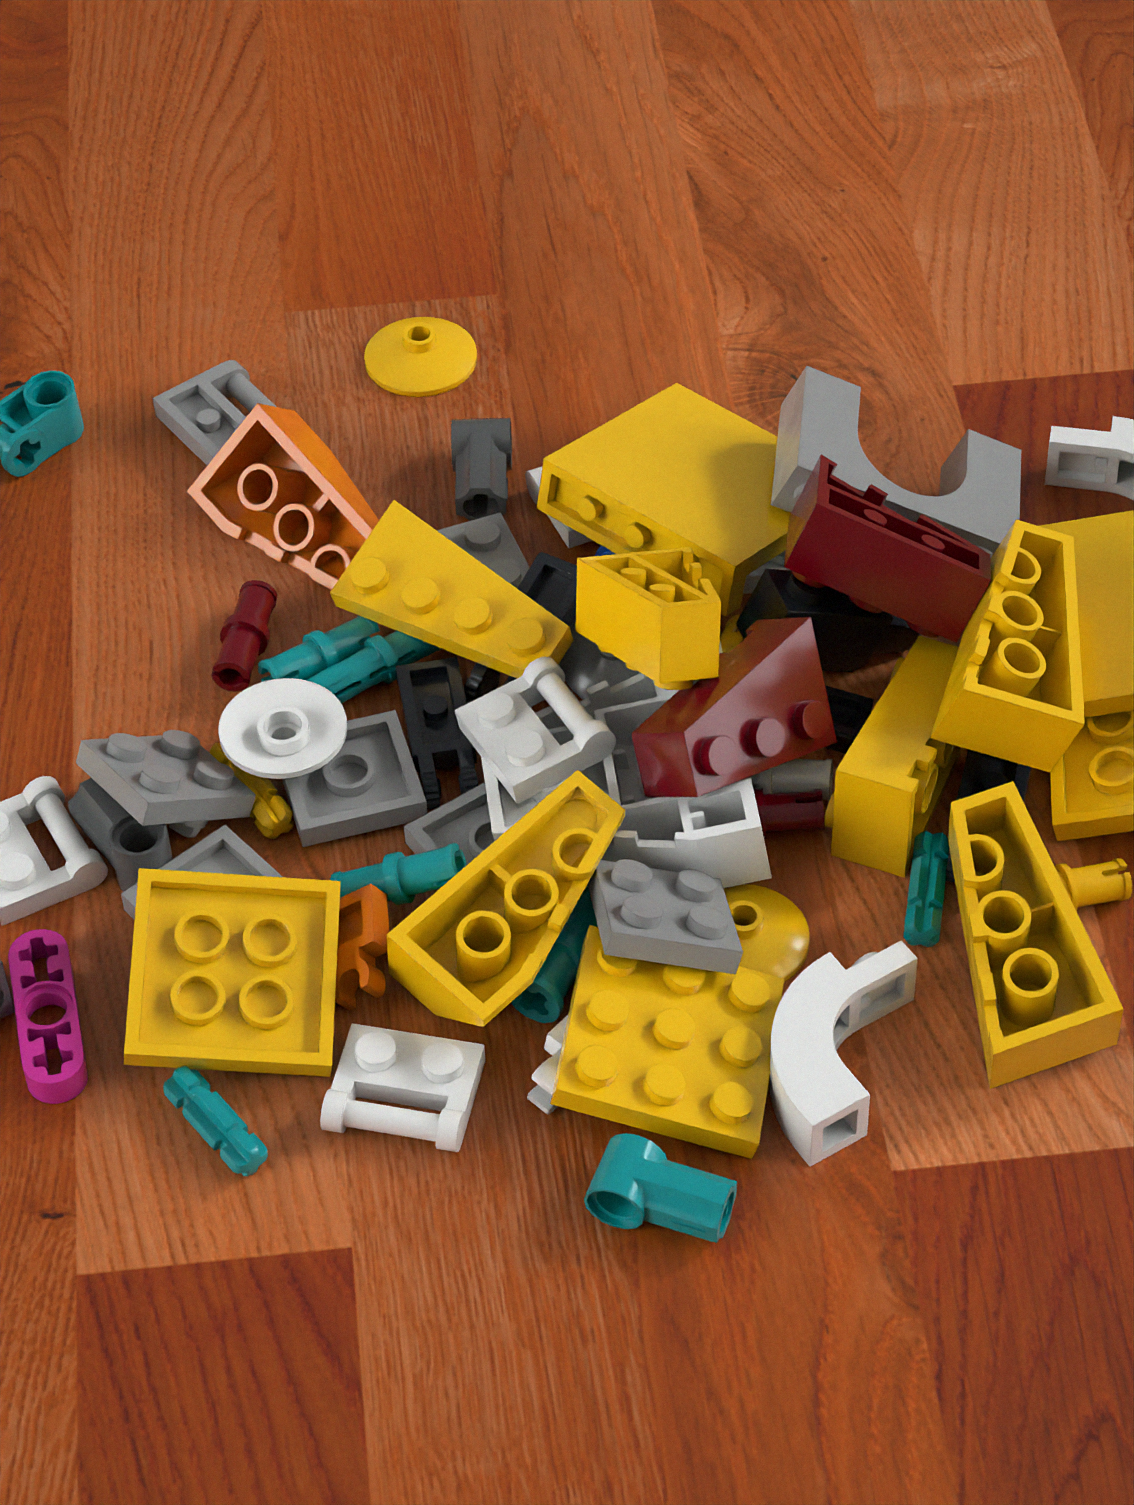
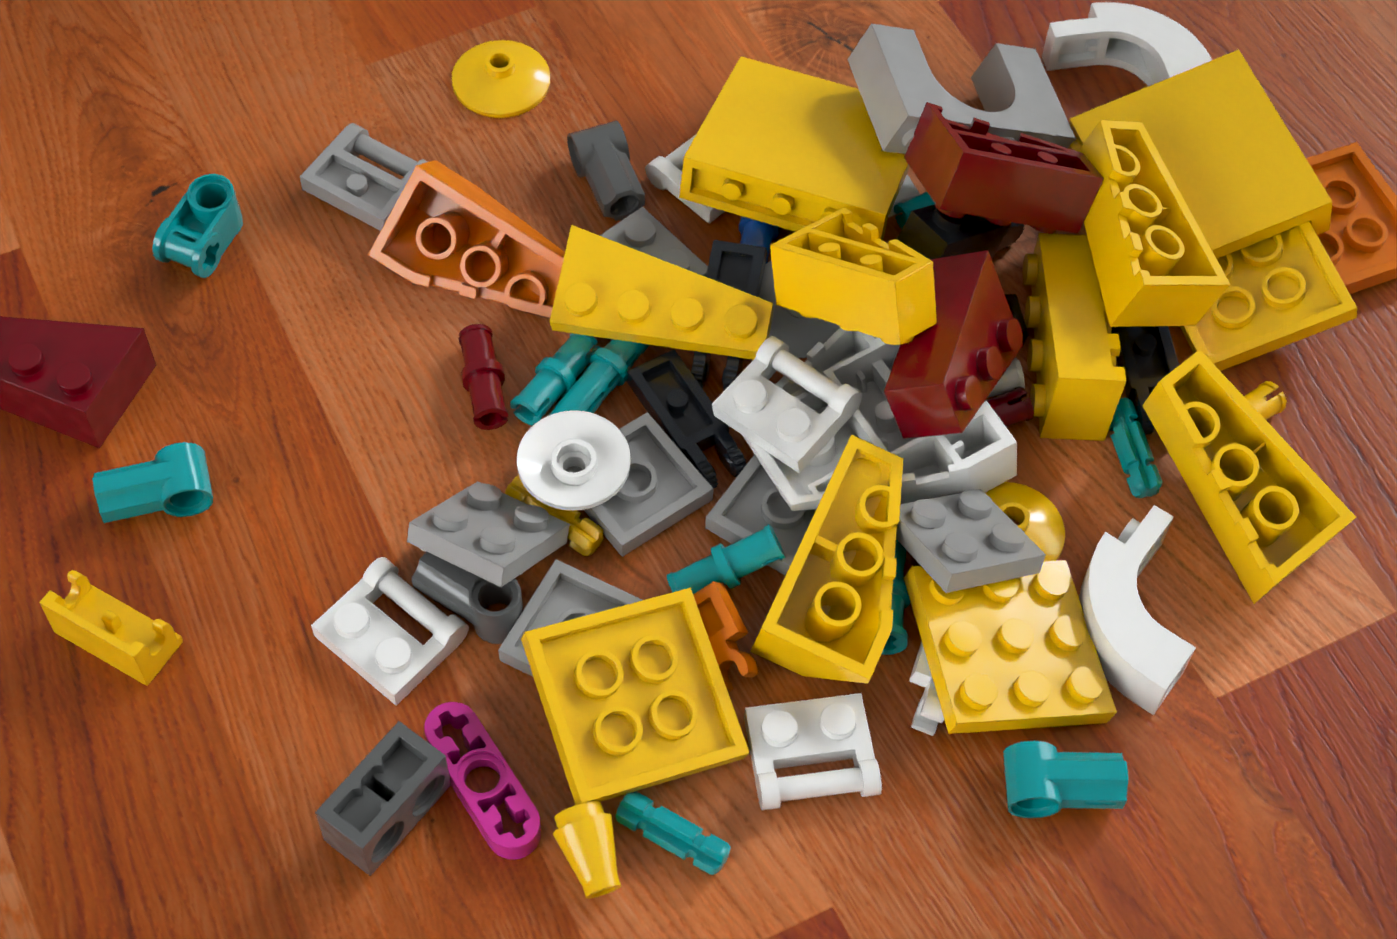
camera: 25 degrees left, 10 degrees up
none -> yellow cone [553,801,621,899]

